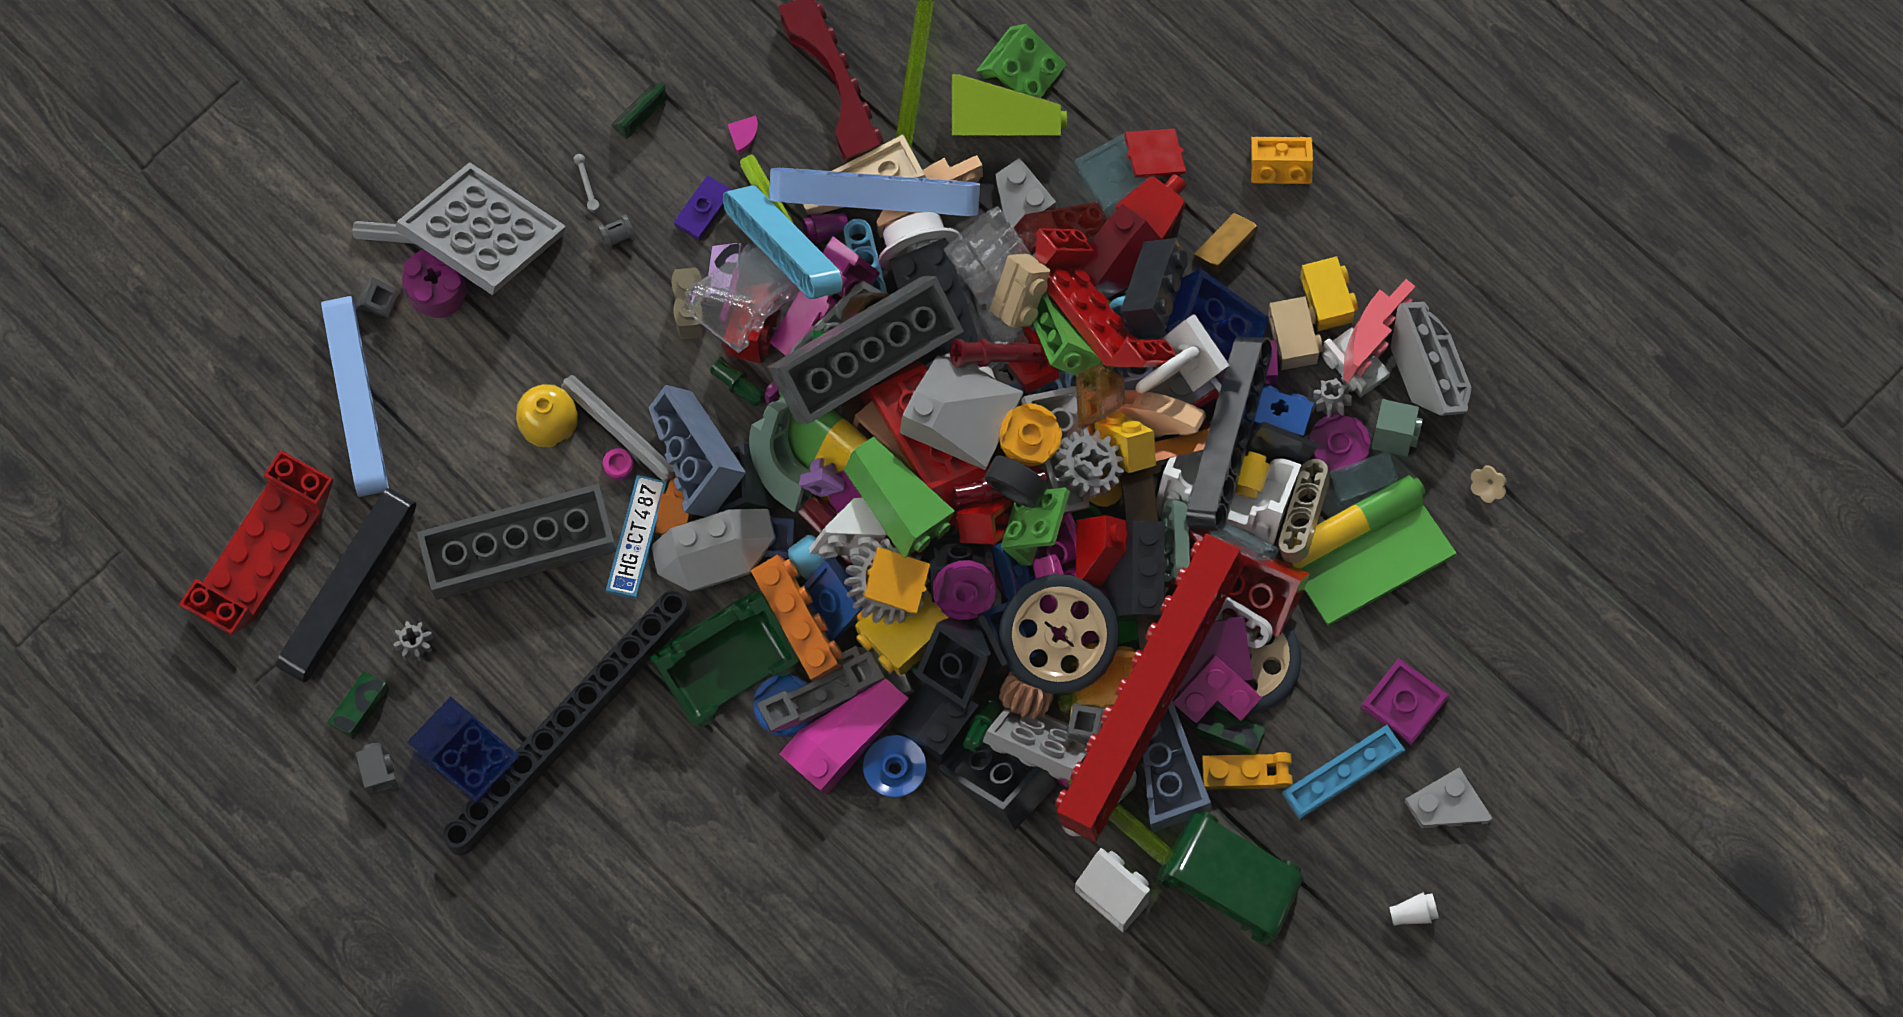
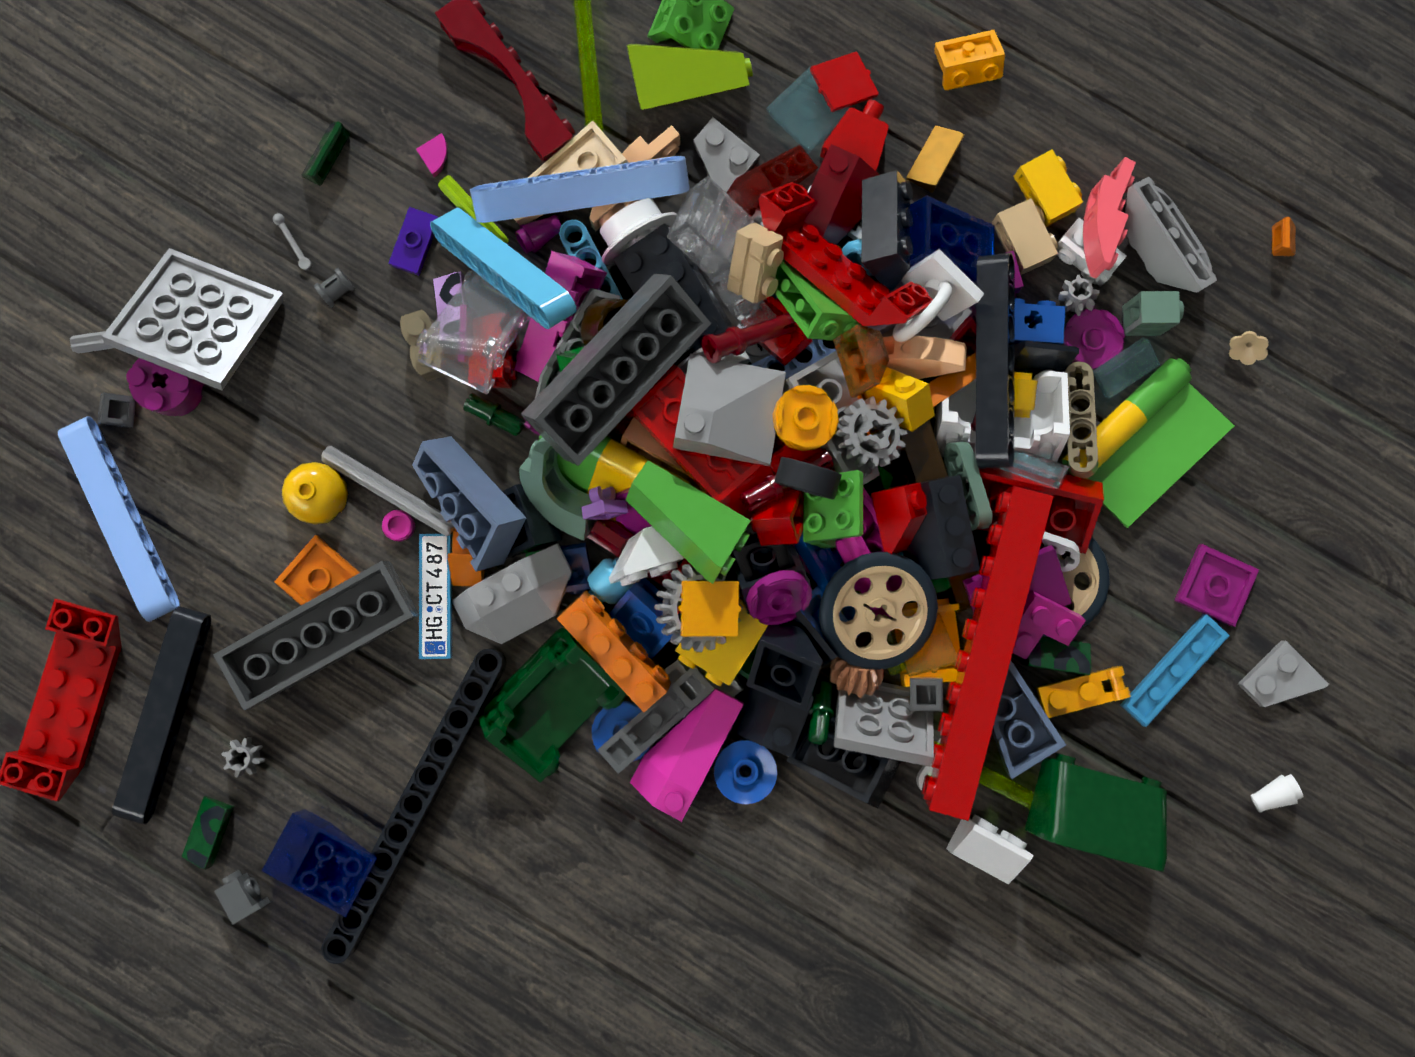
camera: 15 degrees left, 15 degrees up
none -> orange tile [274,535,360,605]
none -> orange slope [1272,217,1296,256]

